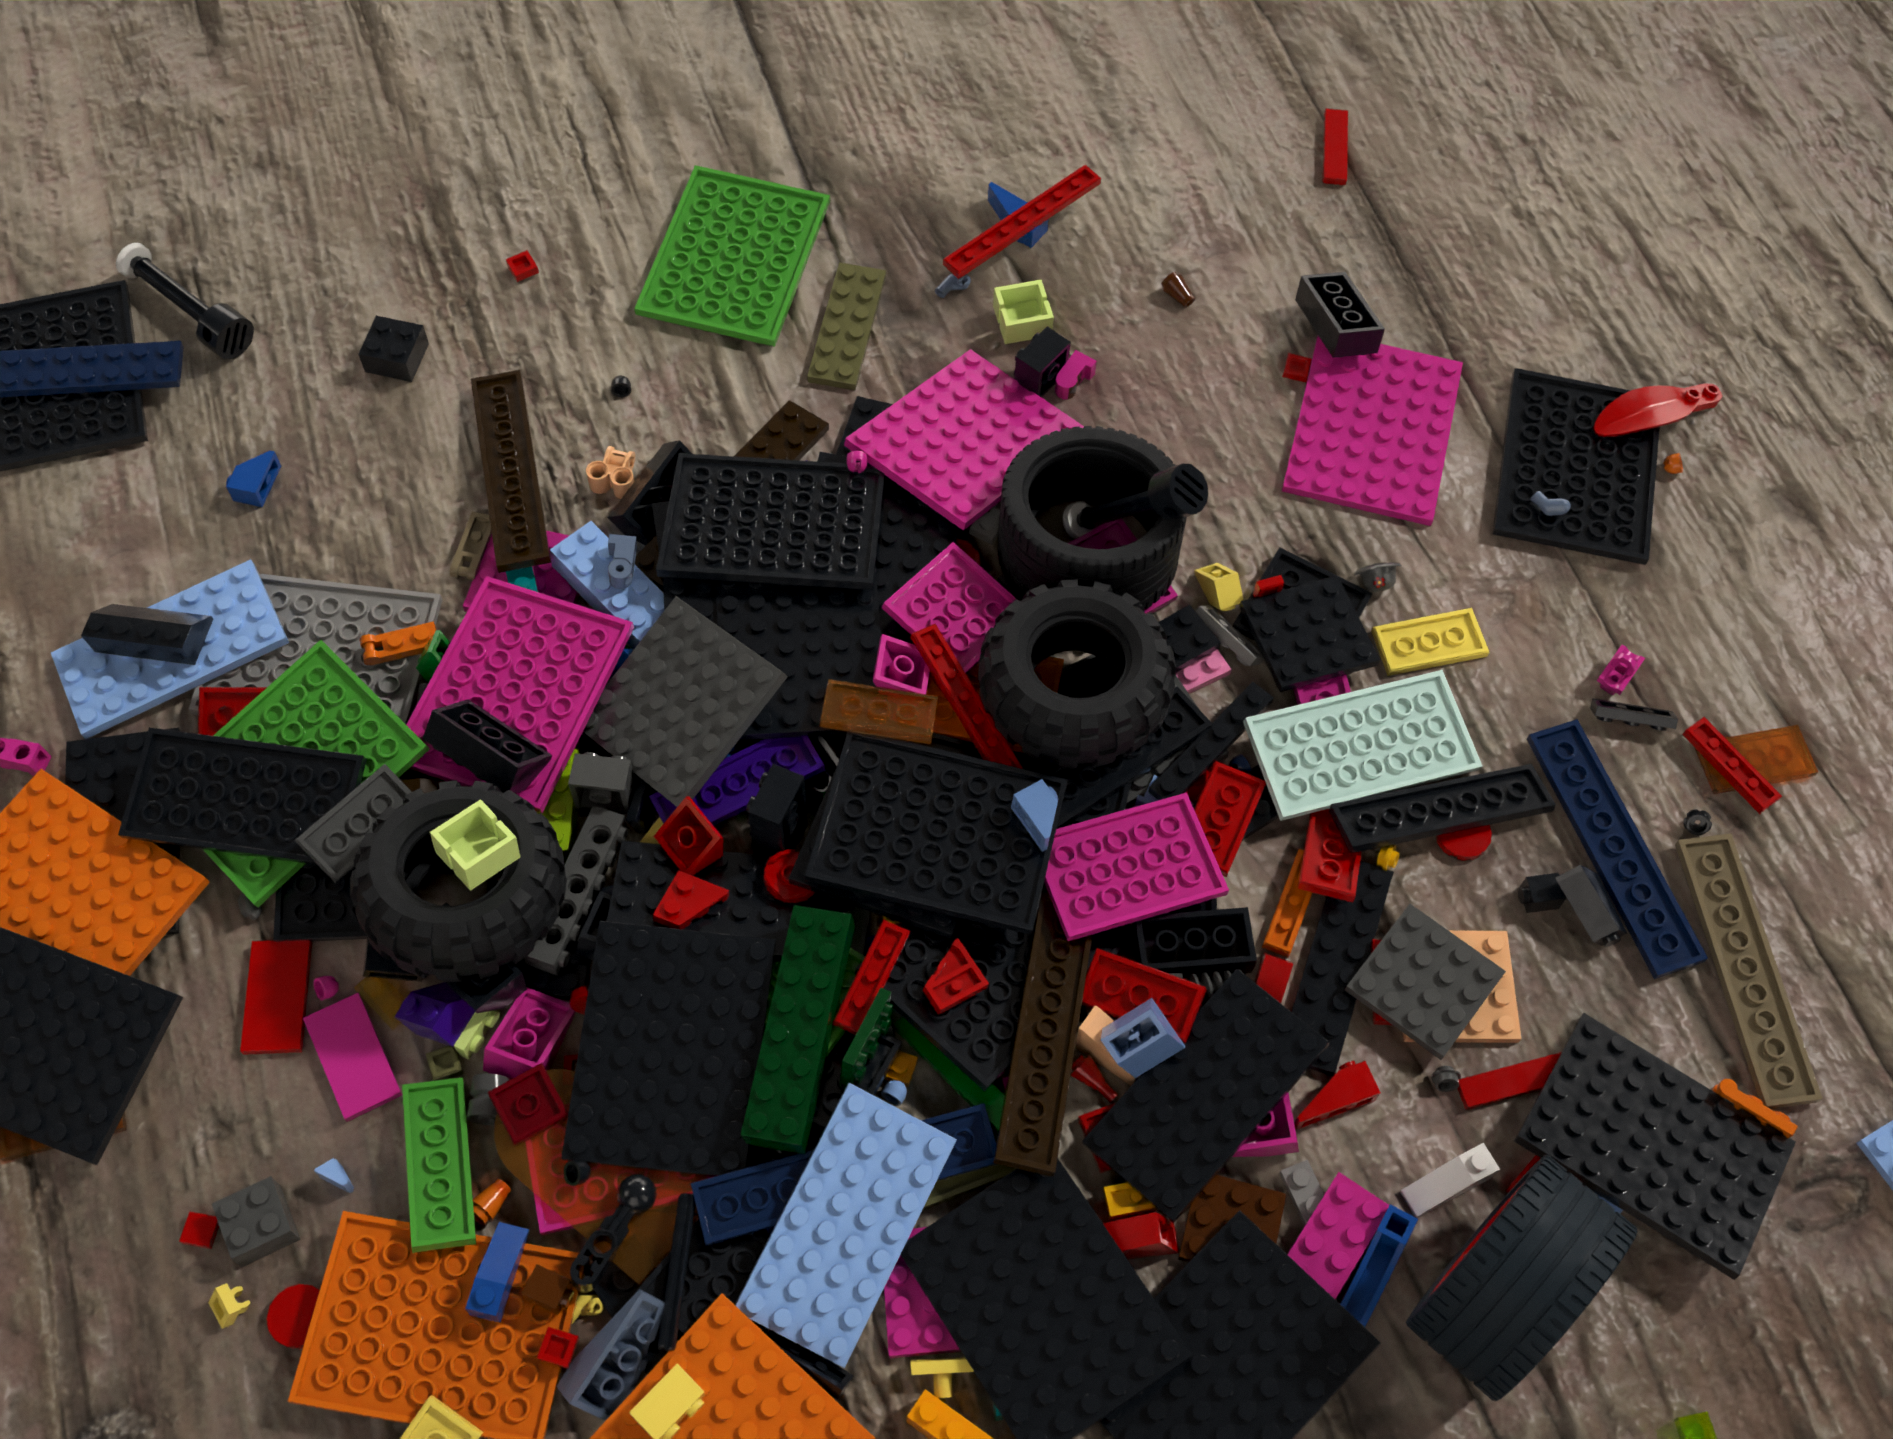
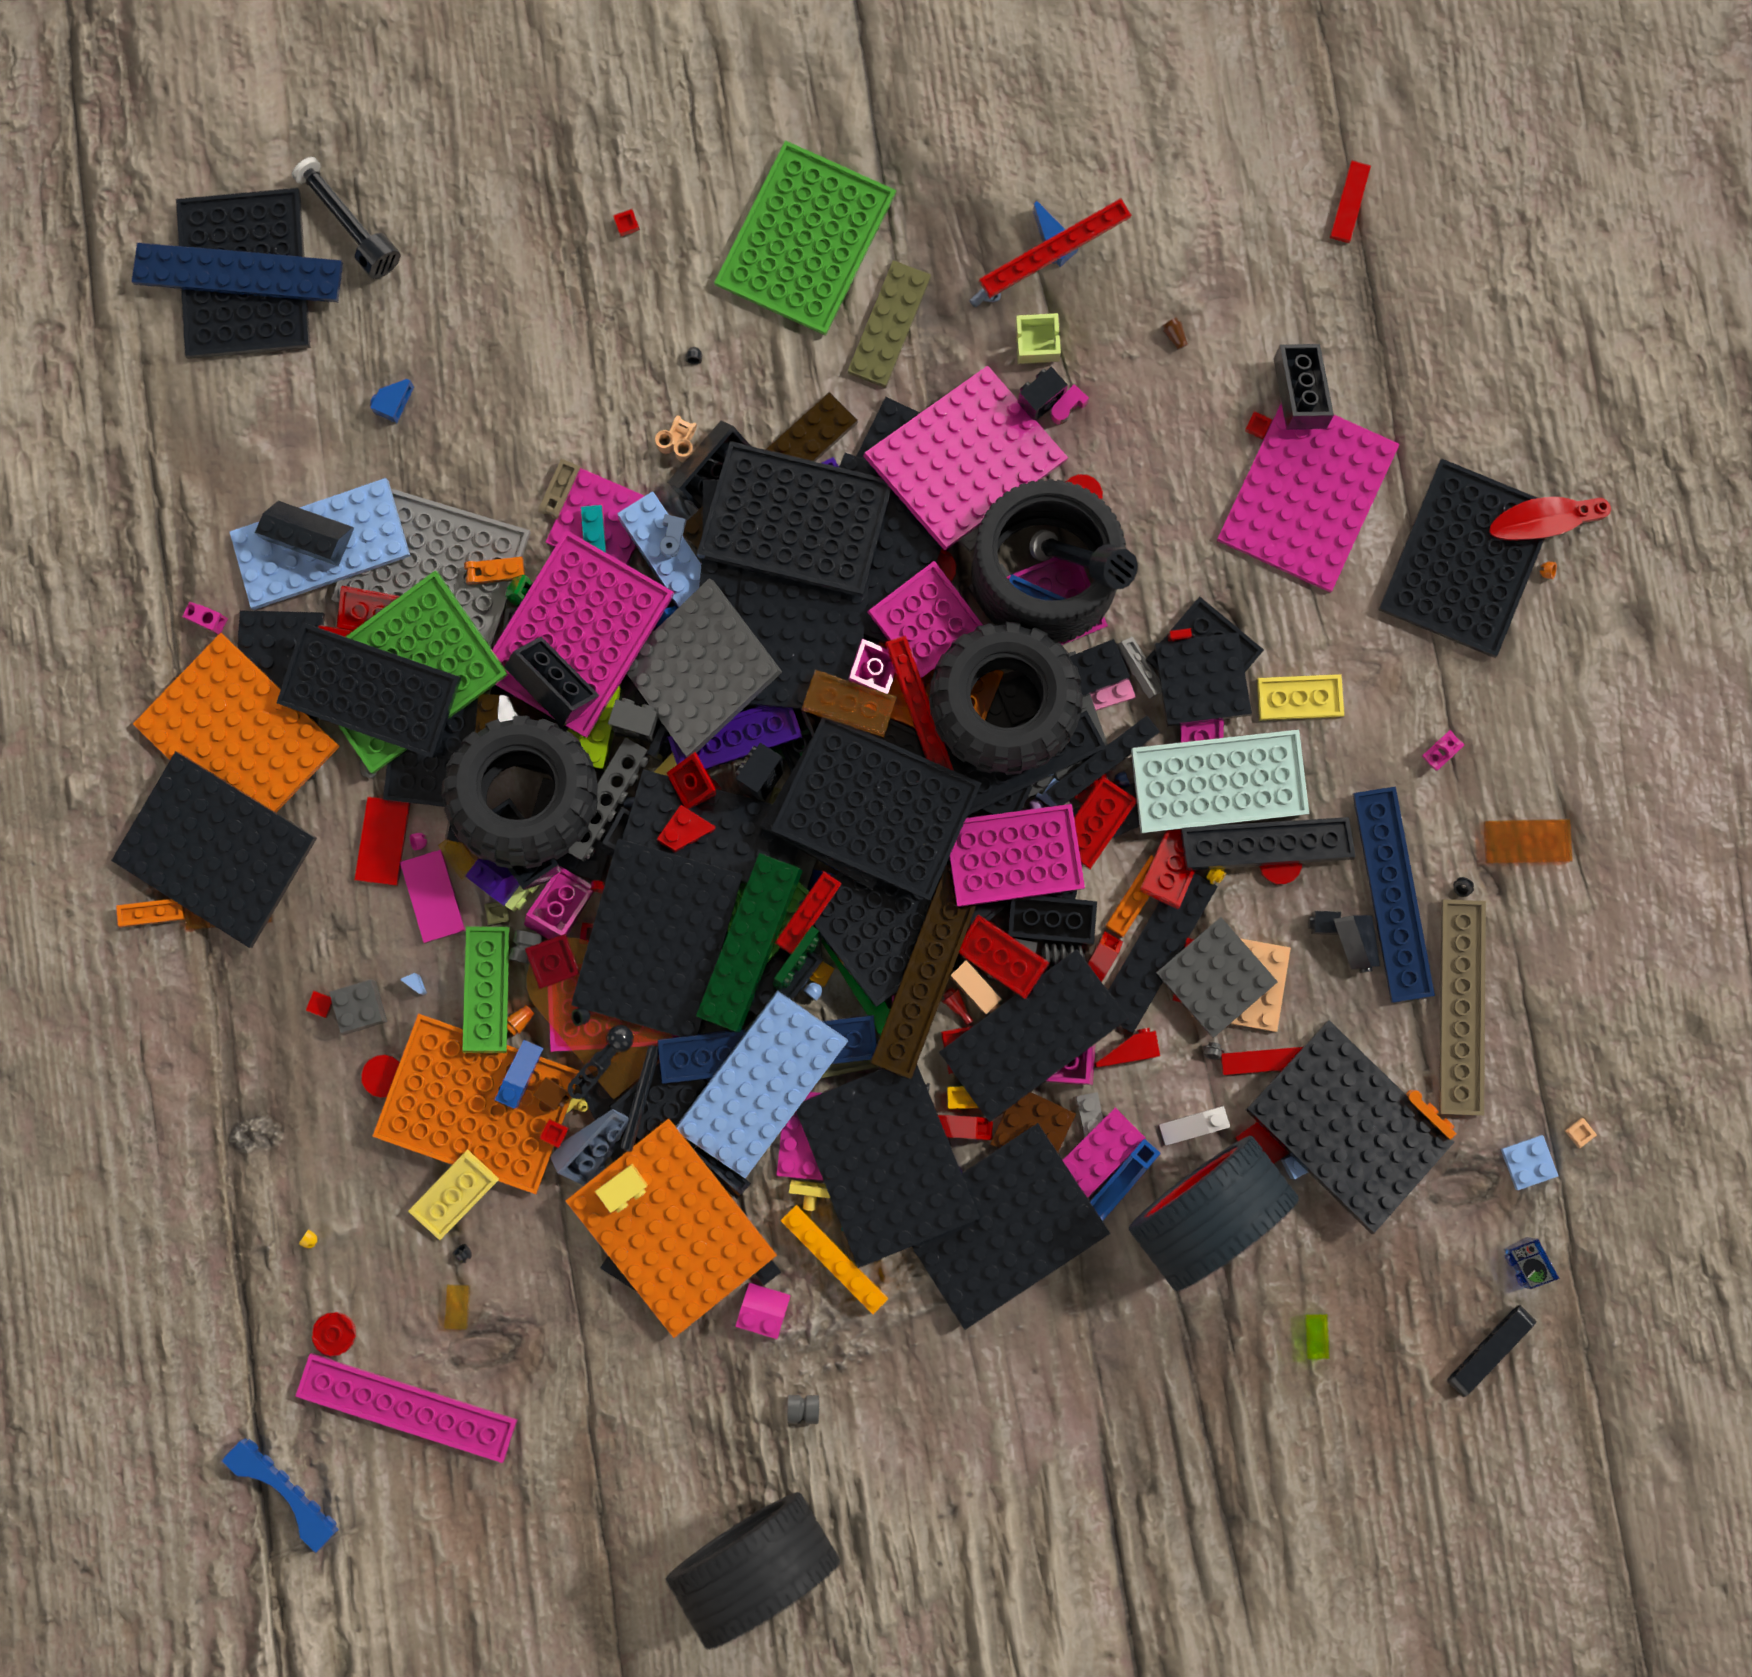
camera: 15 degrees right, 20 degrees up
light yellow tile [208,1283,250,1329] -> none
dark grey tile [295,764,412,883] -> none
black brick [358,315,429,382] -> none
yellowish green piece [430,799,521,891] -> none
dark brown plate [471,370,551,573] -> none
red tile [764,849,816,903] -> none
dark pink hinge [846,450,867,473] -> none
red wing [923,938,989,1015] -> none
medium blue slope [1011,779,1058,852] -> none
medium blue slope [1101,998,1185,1078] -> none
light yellow slope [1194,563,1244,611] -> none
dark grey hat [1354,562,1402,592] -> none
sand blue arm [1531,491,1571,516] -> none
black plate [1590,698,1679,731] -> none
red tile [1682,717,1782,814] -> none

